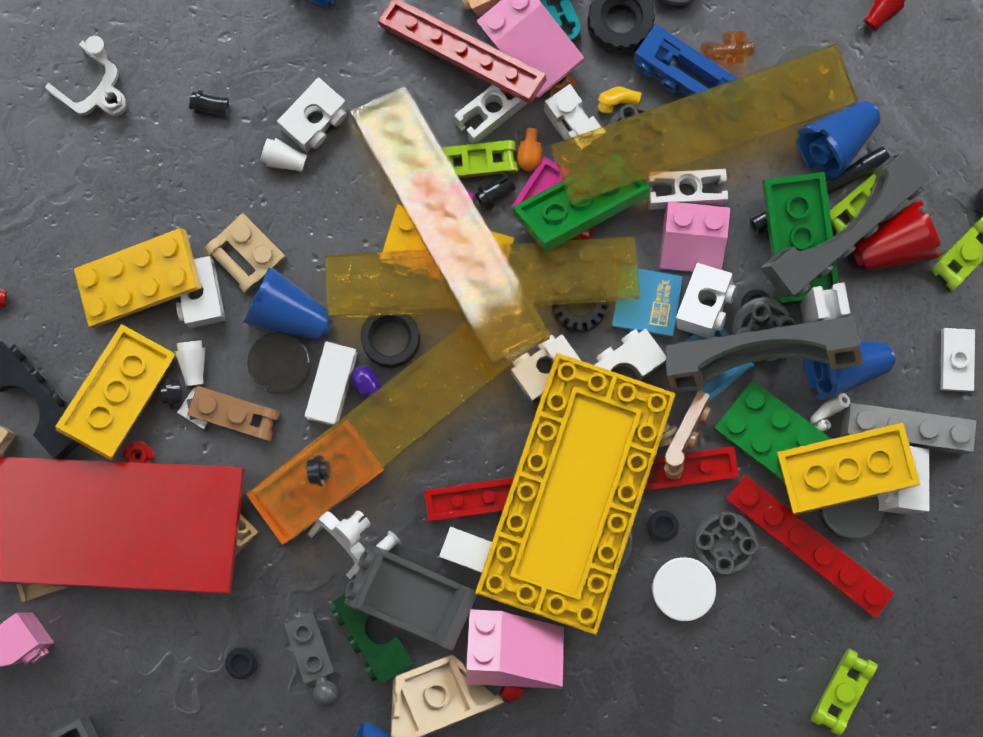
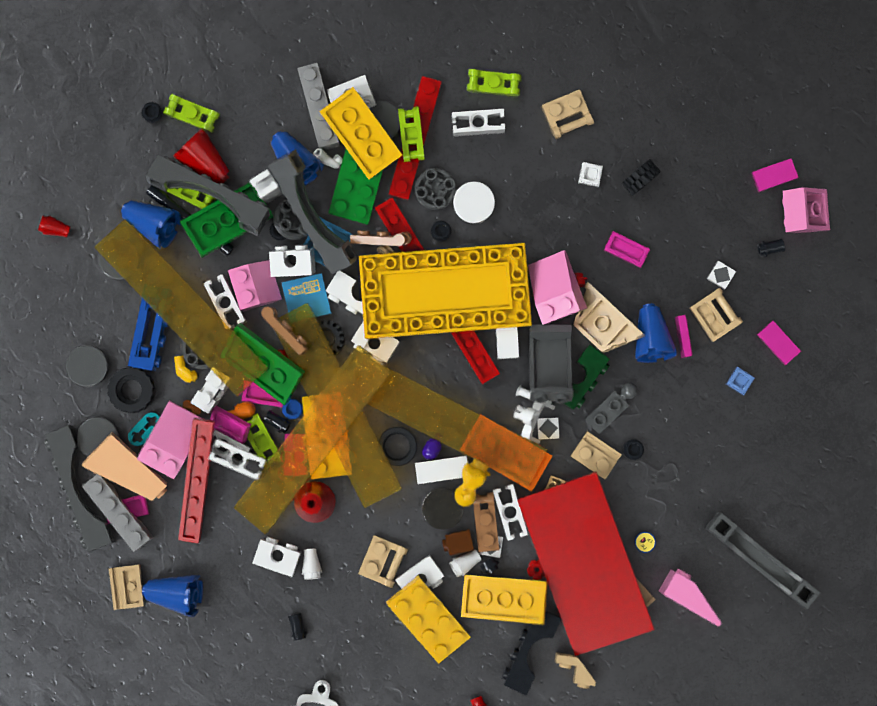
camera: 110 degrees left, 5 degrees up
blue cone [243,268,334,340] -> none
black plate [307,455,331,487] -> none
clear orange plate [701,31,754,64] -> none
white plate [940,328,975,392] -> none
none -> white piece [209,439,267,480]
none -> dark pink tile [210,406,251,444]
none -> medium nougat plate [261,307,309,355]
none -> blue tile [282,399,303,419]
none -> red cone [294,481,336,523]
none -> lime plate [398,107,425,162]
none -> reddish brown brick [442,529,474,556]
none -> white piece [452,109,505,136]
none -> yellow animal [454,458,491,507]
none -> white piece [493,484,528,541]
none -> tile [537,418,559,439]
none -> tan plate [571,431,622,479]
none -> light yellow tile [634,532,656,553]

